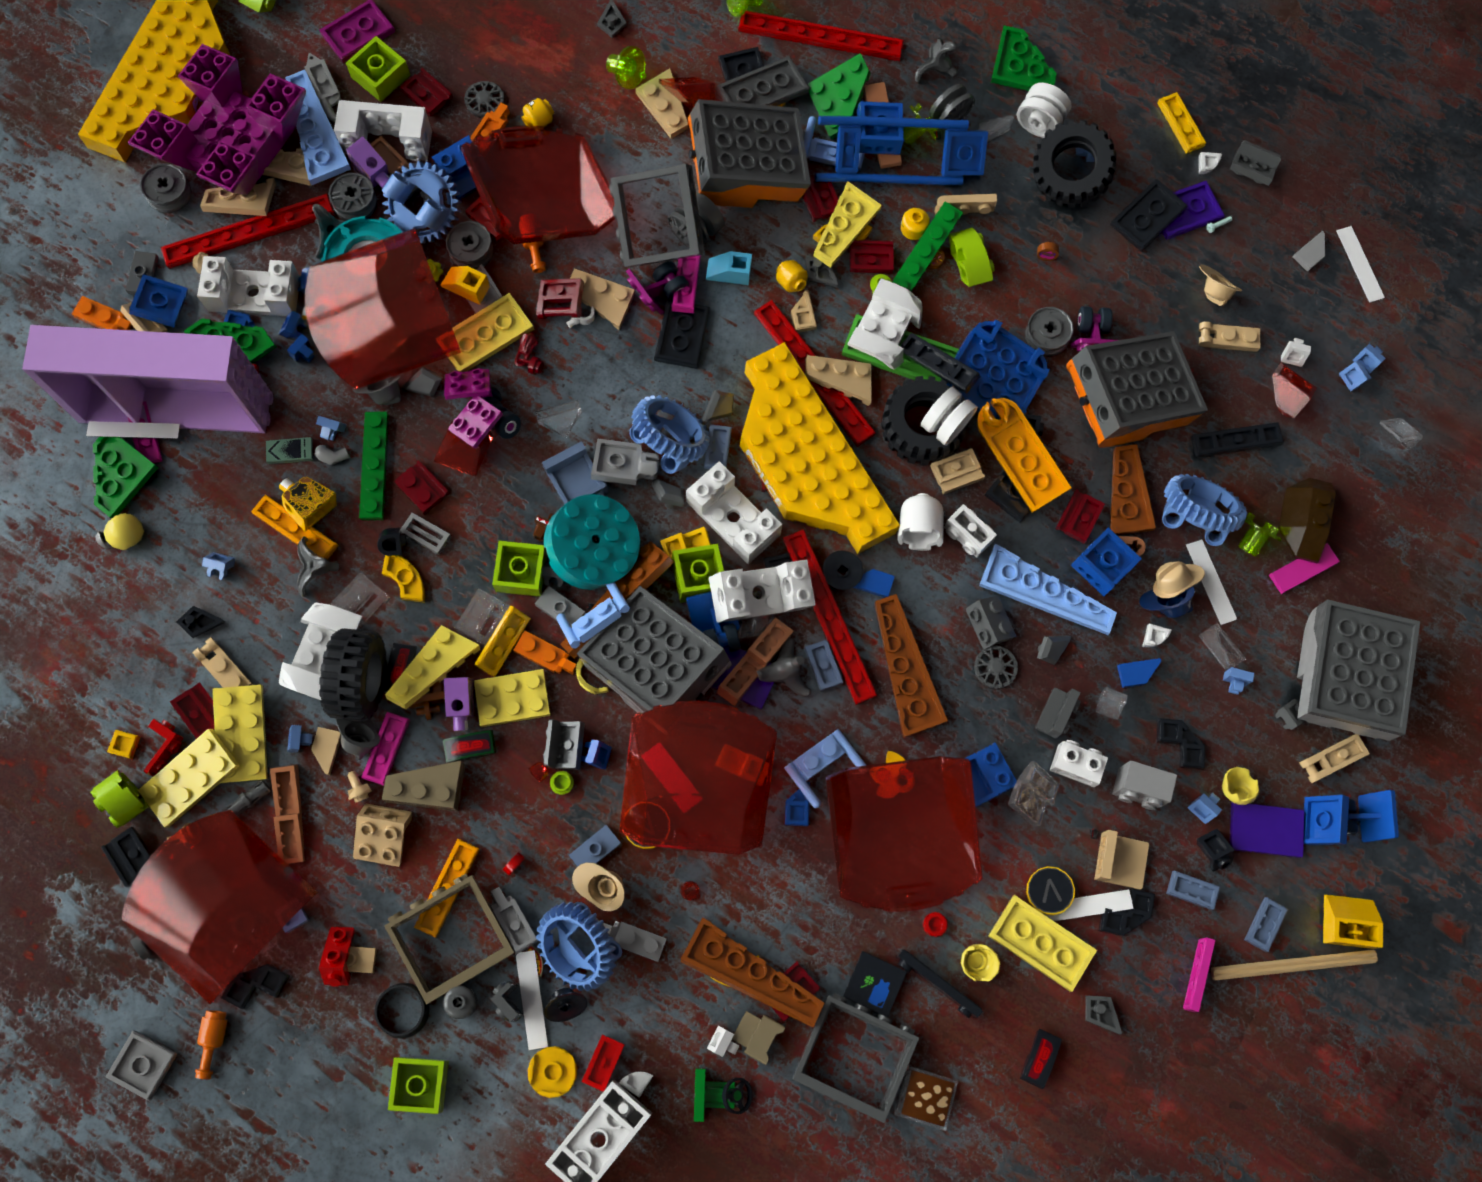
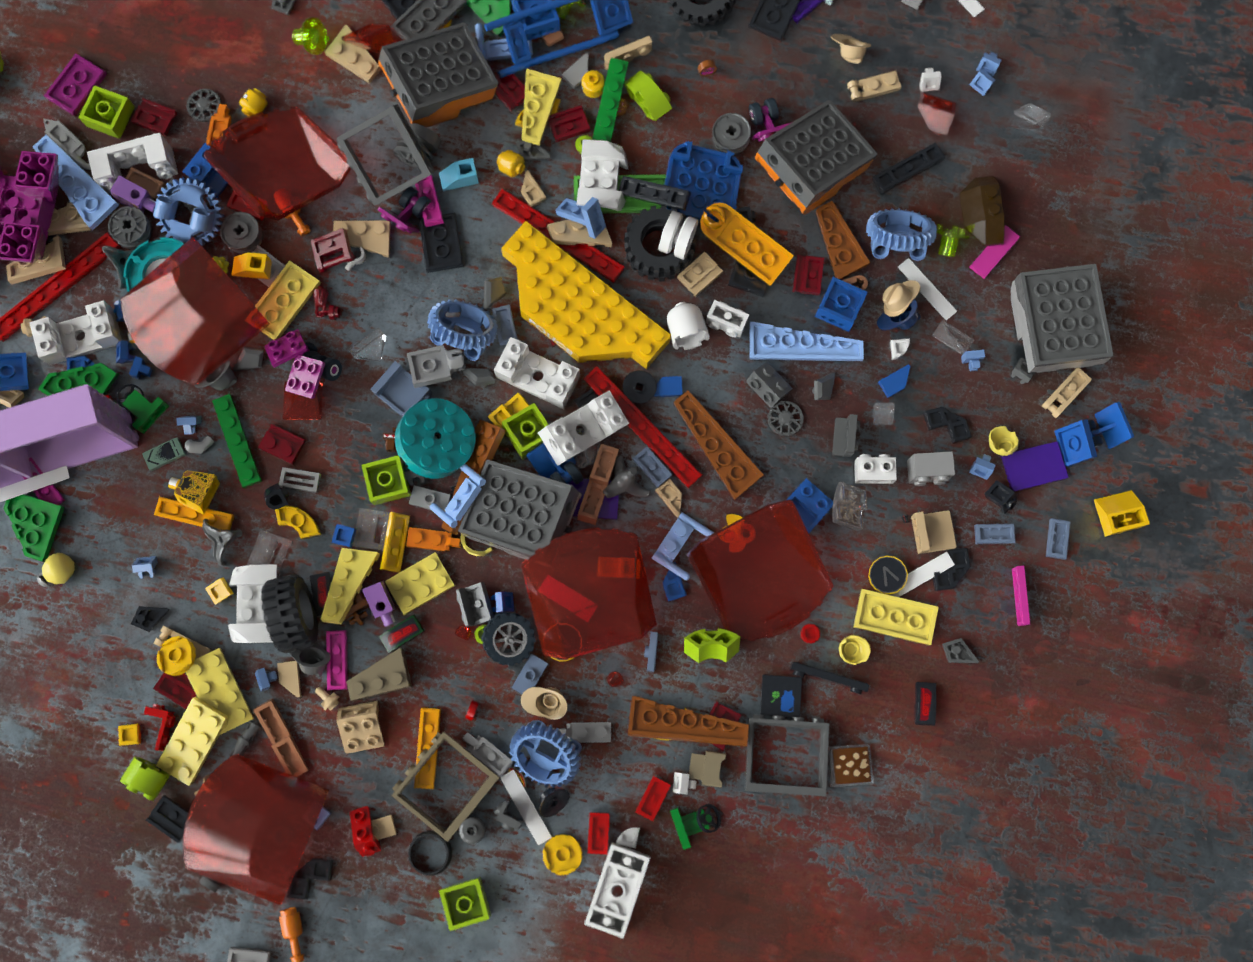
camera: 15 degrees left, 5 degrees up
tan axle [1211,950,1378,980] -> none
none -> green piece [116,384,169,434]
none -> yellow tile [157,636,196,676]
none -> yellow plate [205,577,234,605]
none -> blue tile [331,524,357,548]
none -> black wheel [482,612,536,666]
none -> medium blue bracket [556,197,606,239]
none -> light grey tile [562,53,588,89]
none -> red plate [635,776,671,821]
none -> sand blue plate [644,632,658,673]
none -> tan tile [655,478,682,518]
none -> lime brick [684,628,740,663]

